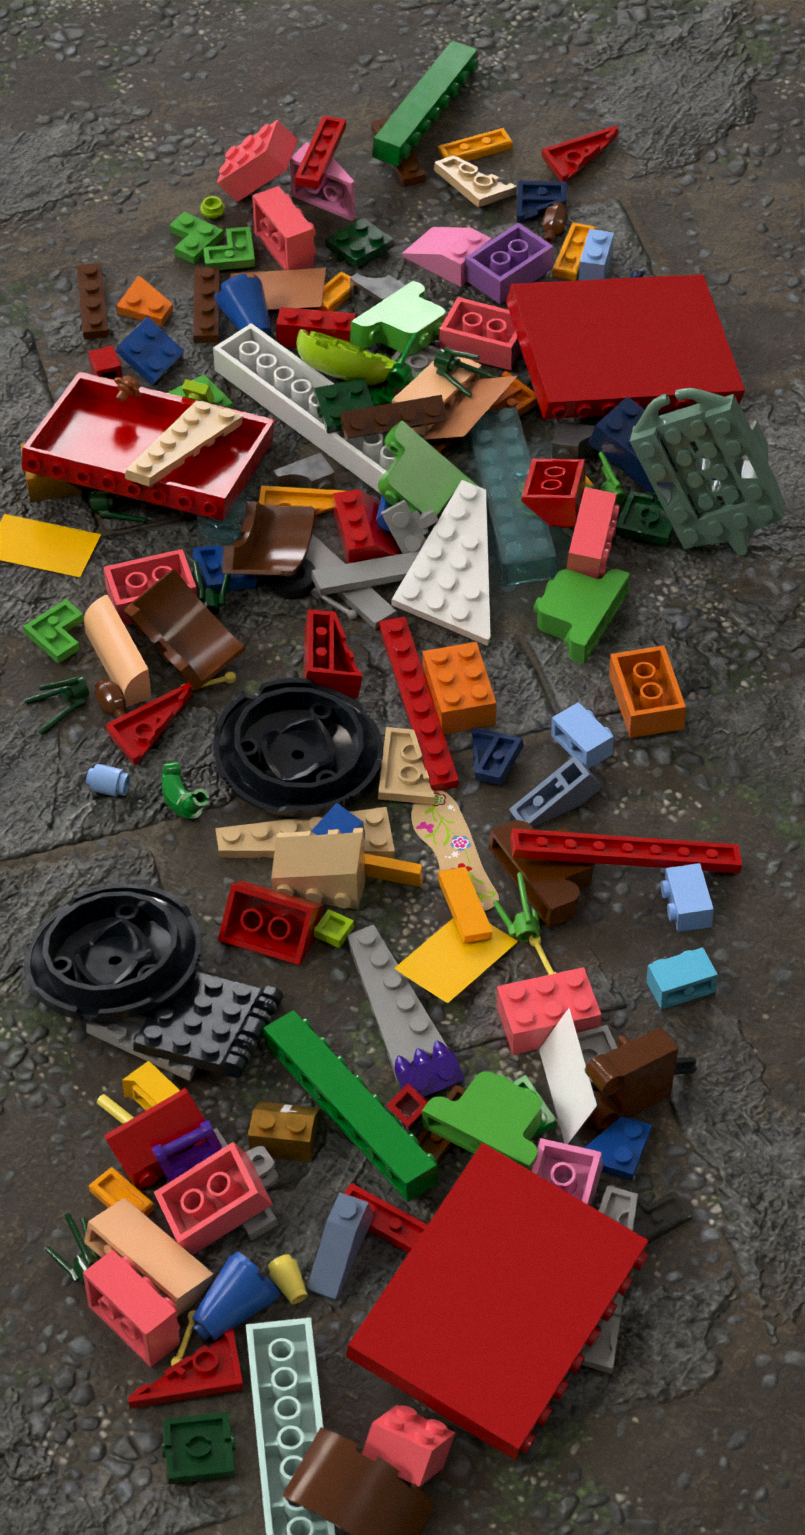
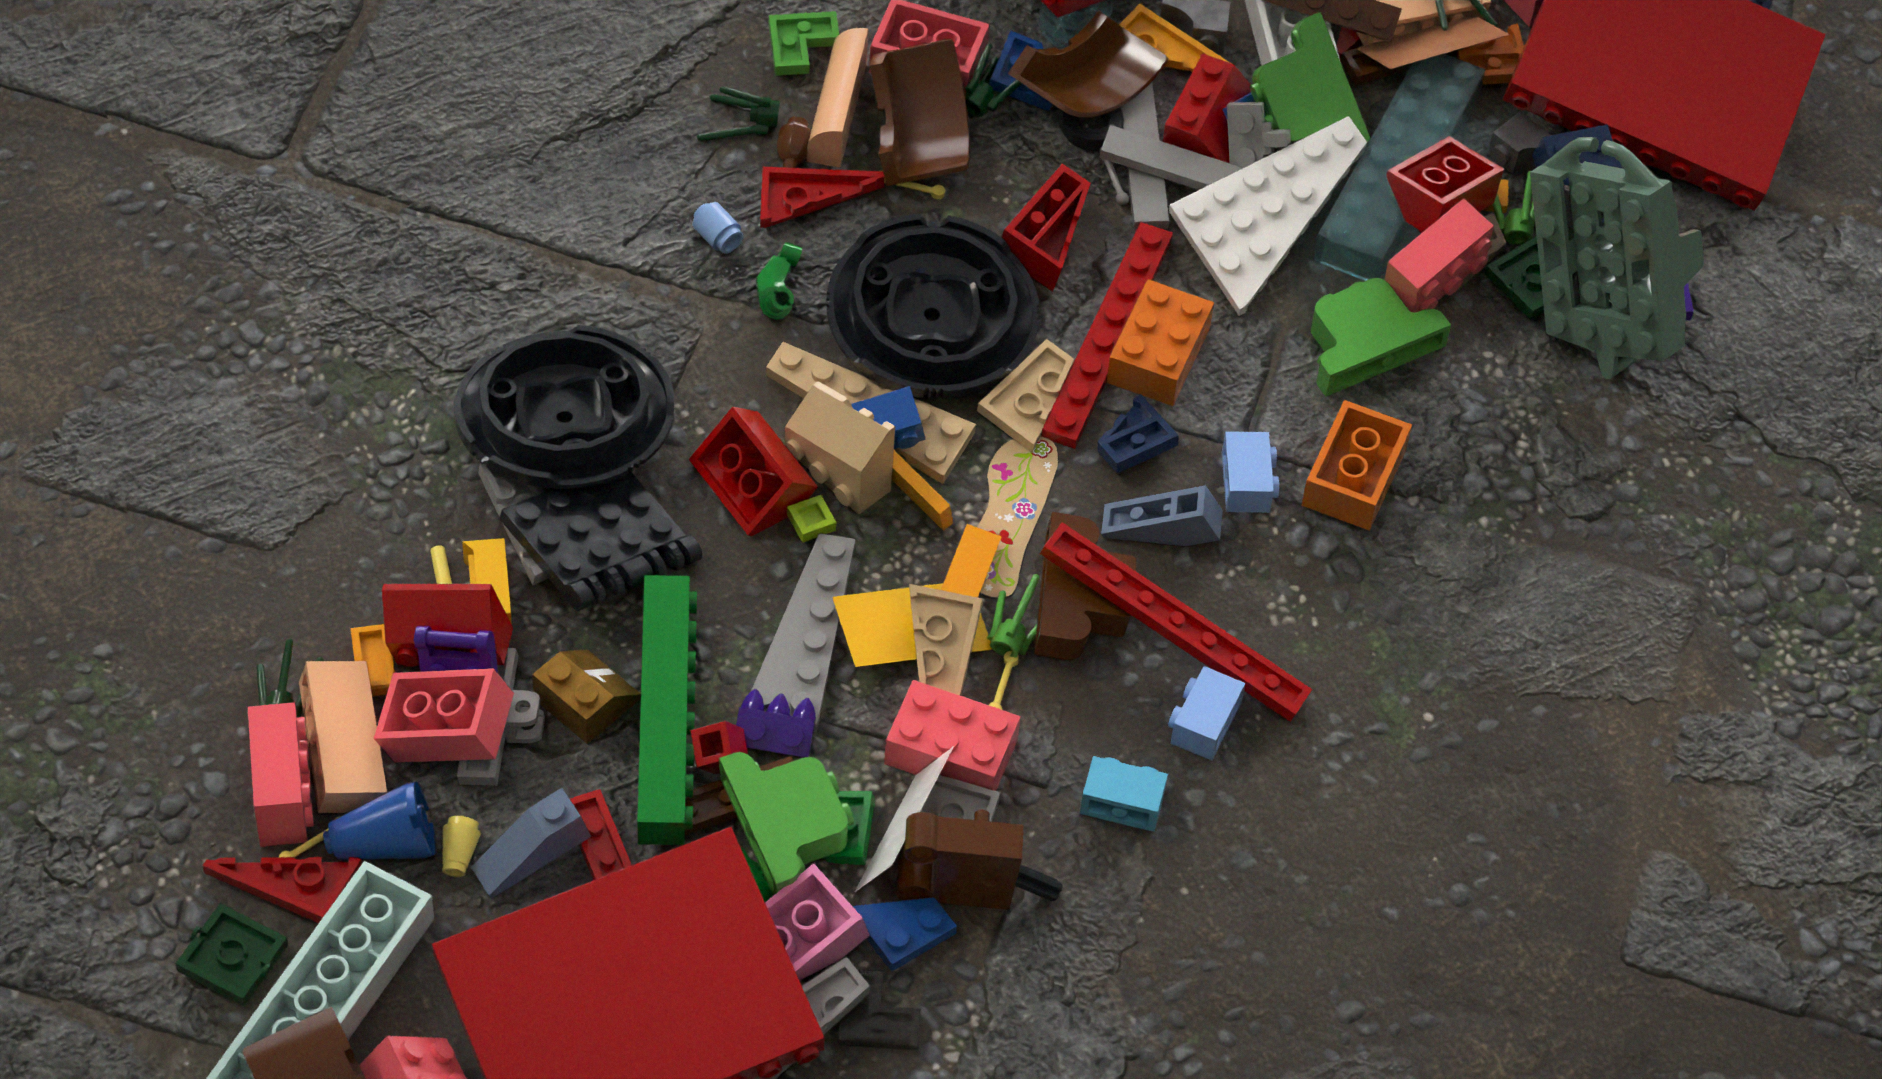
camera: 30 degrees right, 5 degrees up
none -> tan wing [909,584,983,696]

